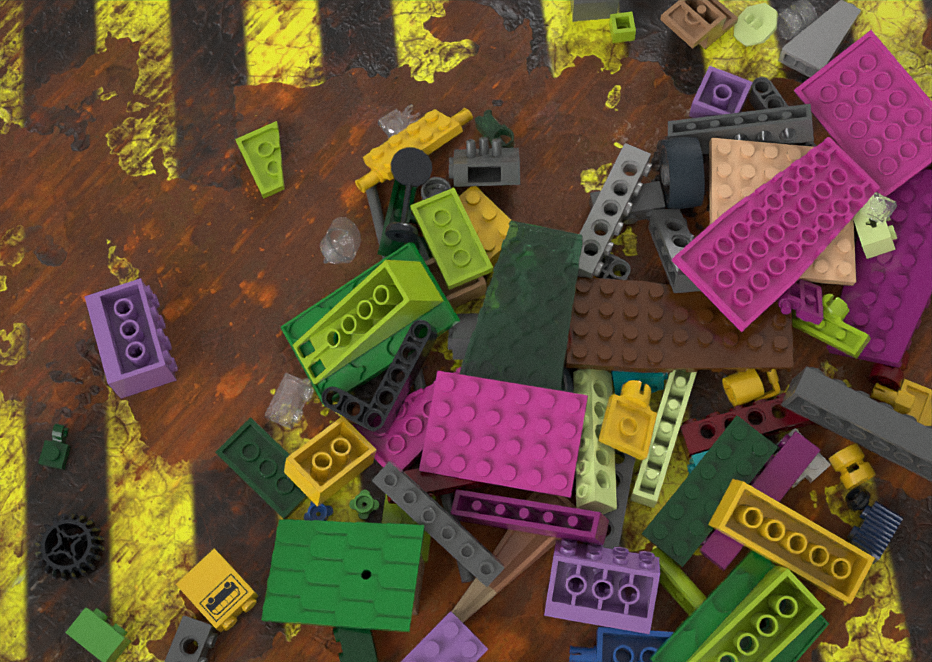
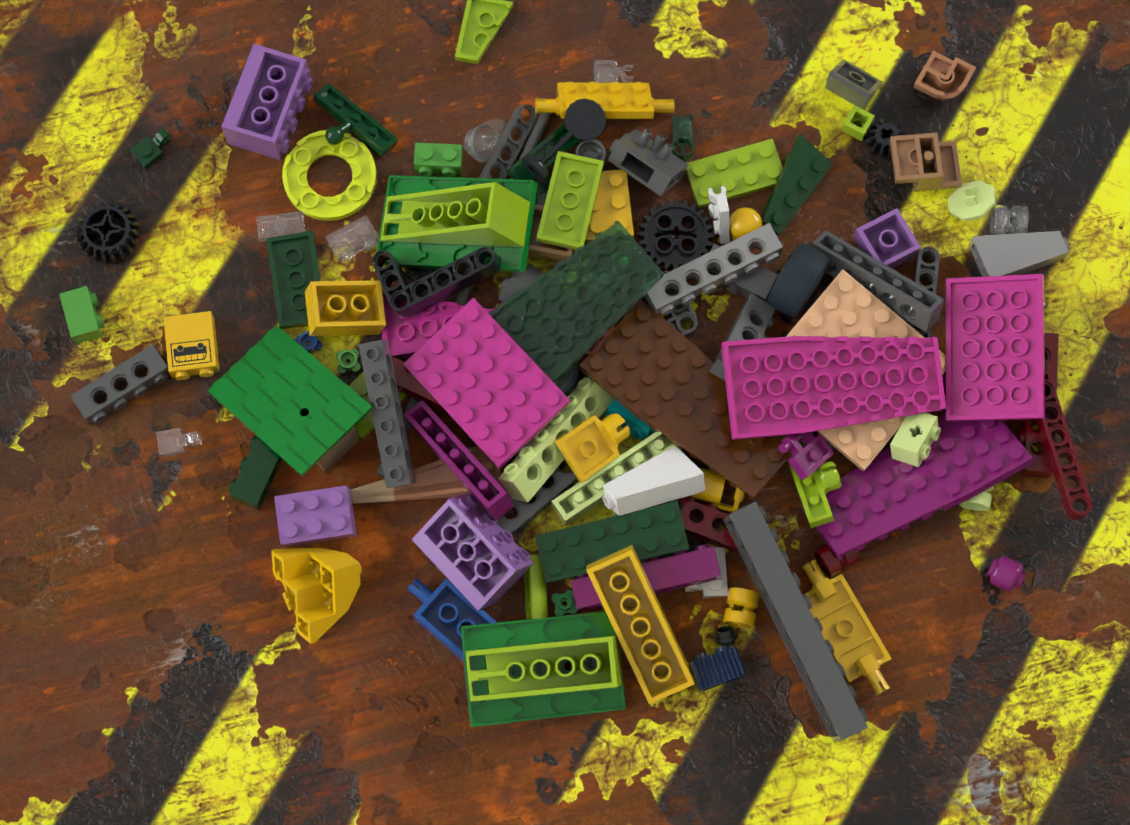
camera: 30 degrees right, 5 degrees up
clear plate [861,192,897,225] -> none
none -> clear plate [256,211,306,241]
none -> neon yellow plate [282,130,376,221]
none -> dark green plate [313,83,398,156]
none -> bright green brick [414,143,463,177]
none -> dark grey beam [479,104,537,179]
none -> green plate [551,590,578,616]
none -> white slope [603,446,705,516]
none -> black gear [638,198,714,271]
none -> lime plate [685,139,783,209]
none -> white plate [708,186,730,244]
none -> yellow helmet [729,207,762,241]
none -> dark green wing [761,134,833,235]
none -> black gear [866,118,905,158]

